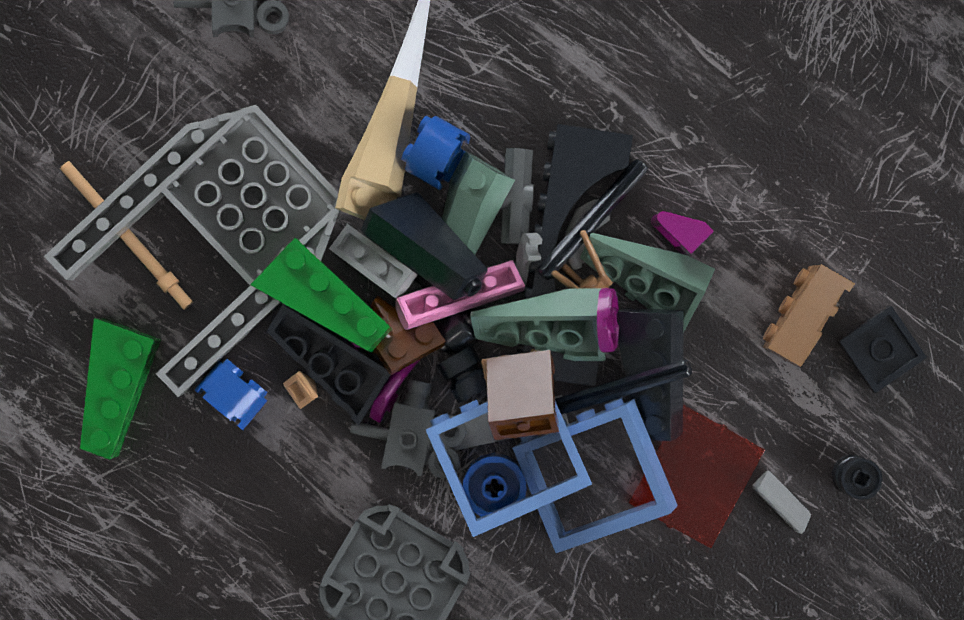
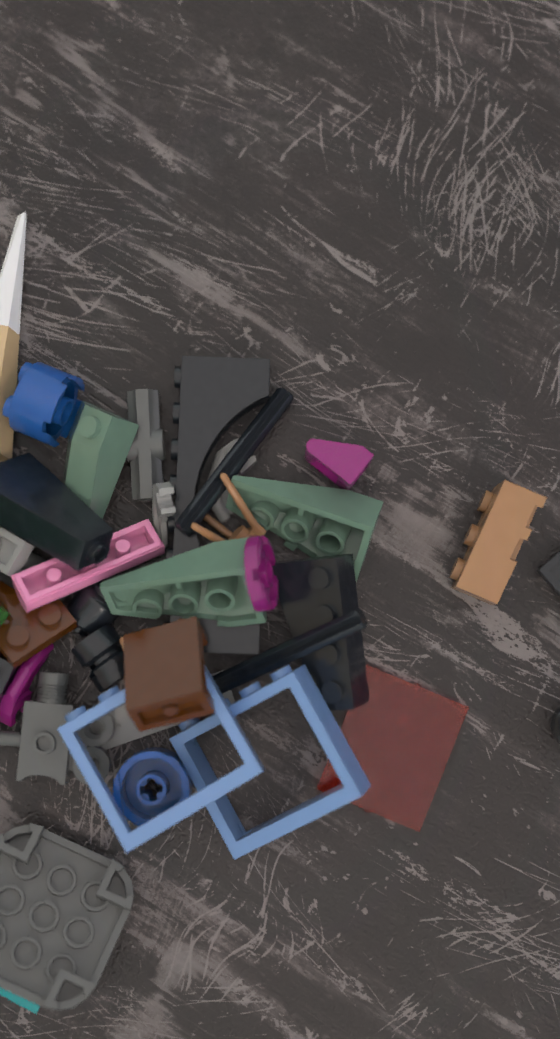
camera: 10 degrees left, 5 degrees down
light grey slope [752,471,811,534] -> none

